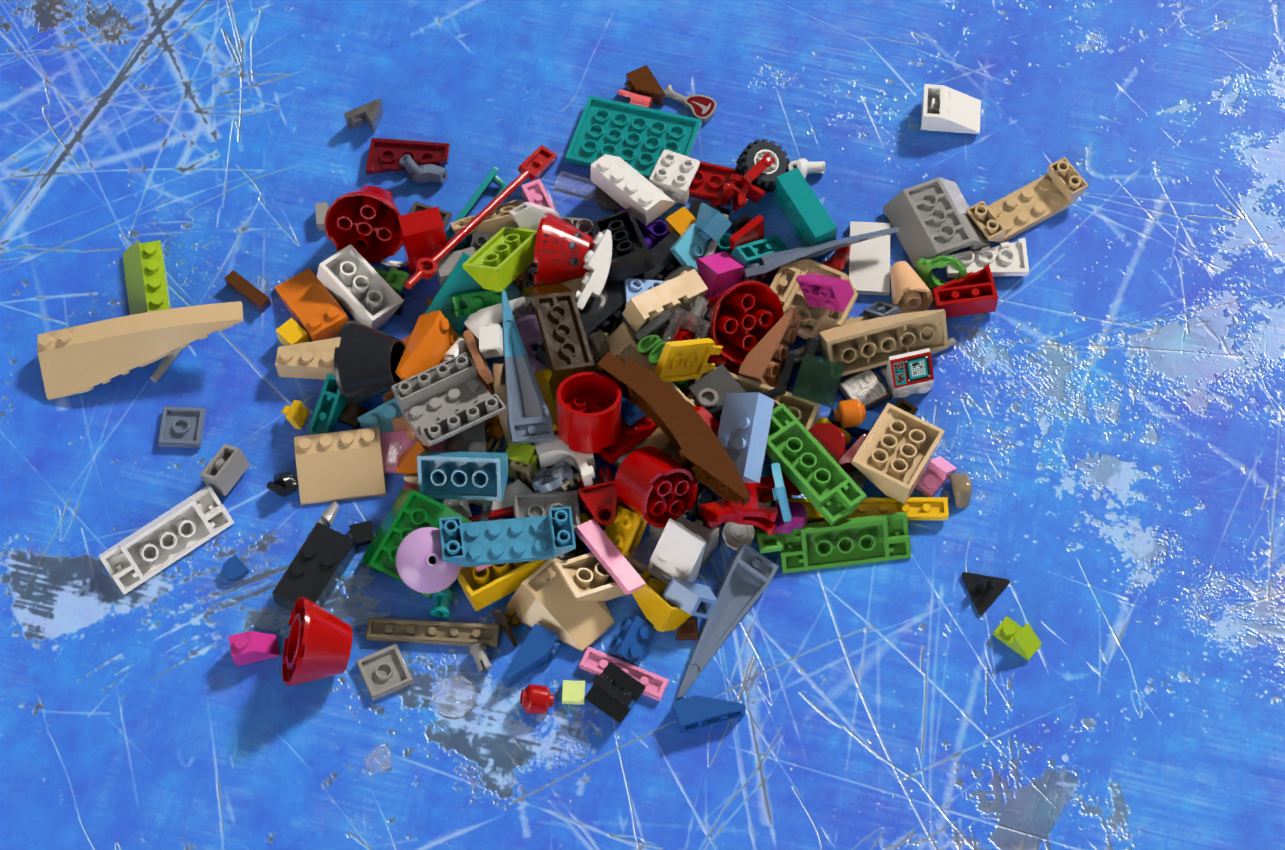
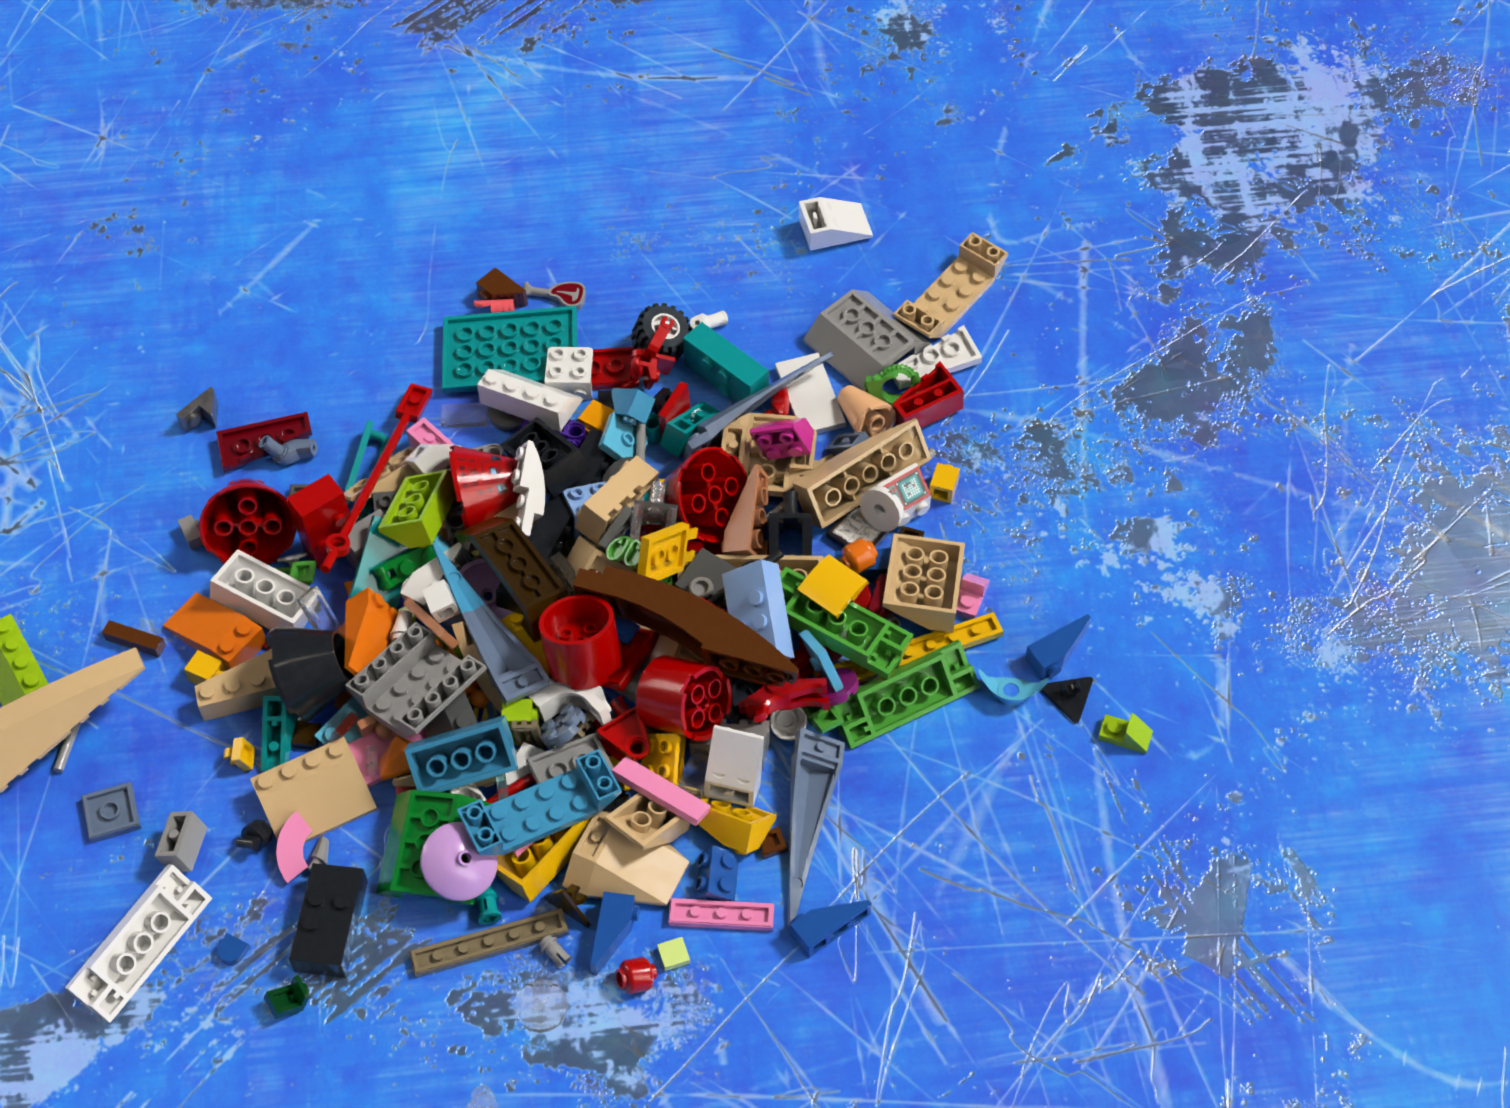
camera: 20 degrees left, 5 degrees down
dark pink slope [229,631,280,666] -> none
red cone [282,597,352,686] -> none
black tile [349,520,374,547] -> none
light grey tile [356,643,414,701] -> none
black bracket [585,662,646,723] -> none
medium blue slope [663,578,718,619] -> none
dark pink slope [695,251,746,299] -> none
clear green bracket [792,353,845,408] -> none
dark tan hair [950,472,972,508] -> none
none -> dark green bracket [264,975,310,1019]
none -> bright pink tile [276,811,312,884]
none -> clear tile [297,586,341,630]
none -> clear red tile [333,712,358,738]
none -> yellow slope [797,554,868,619]
none -> white tile [860,486,904,532]
none -> yellow brick [929,463,960,504]
none -> medium azure piece [979,669,1049,706]
none -> blue slope [1025,614,1091,680]

